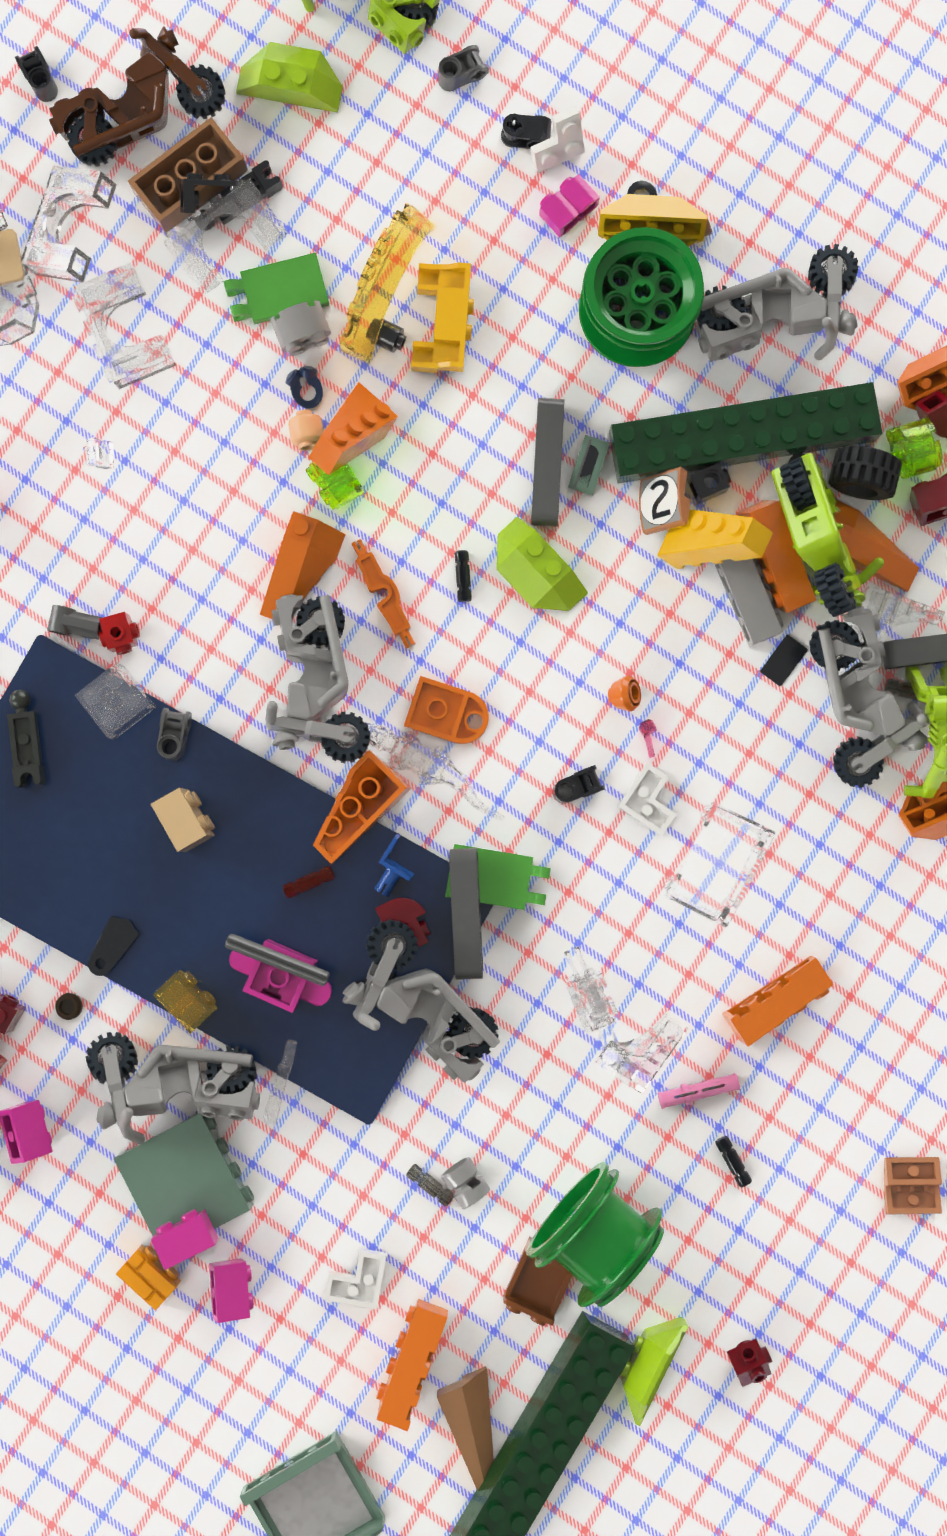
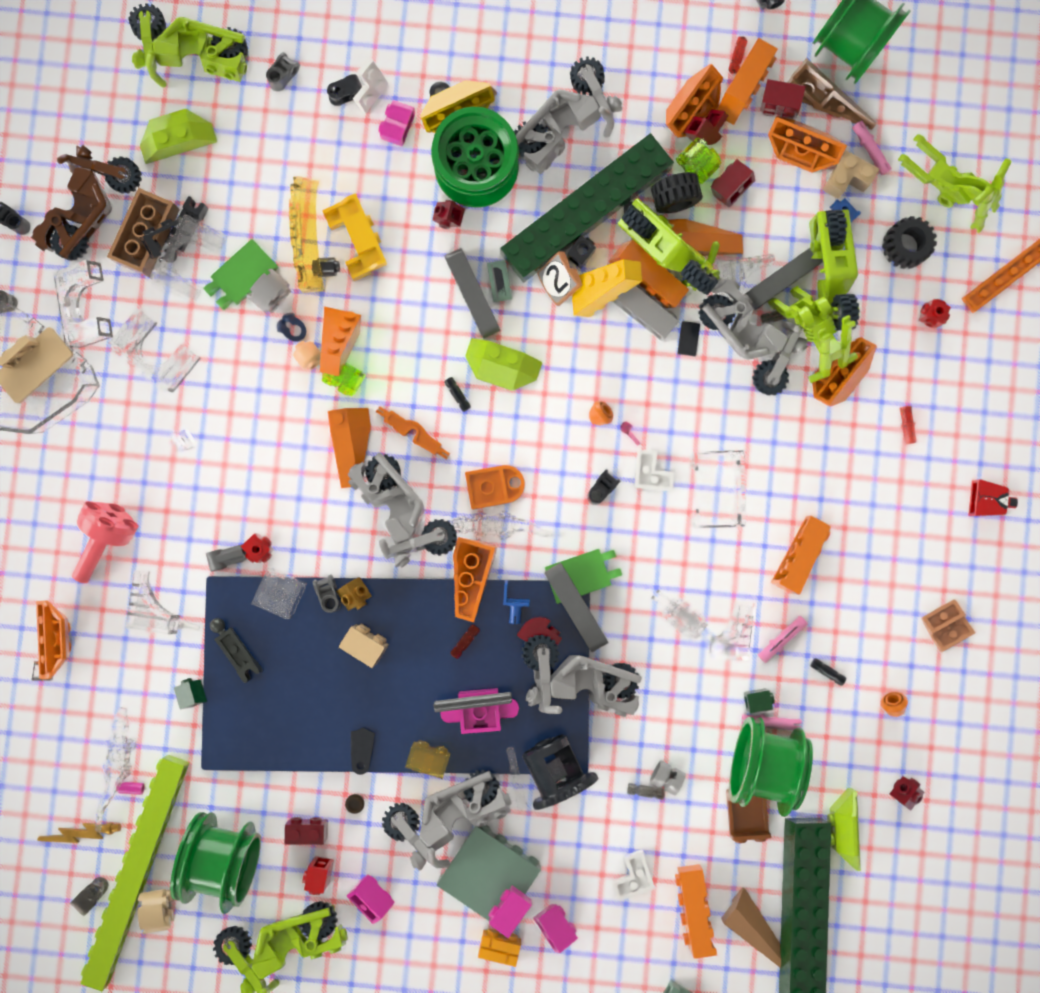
camera: 30 degrees left, 0 degrees up
none -> pearl gold brick [336,577,372,611]
none -> dark red brick [432,200,465,229]
none -> black piece [522,734,599,810]
none -> bright pink pin [741,714,802,731]
none -> dark green brick [743,688,775,714]
none -> orange cone [880,691,908,717]

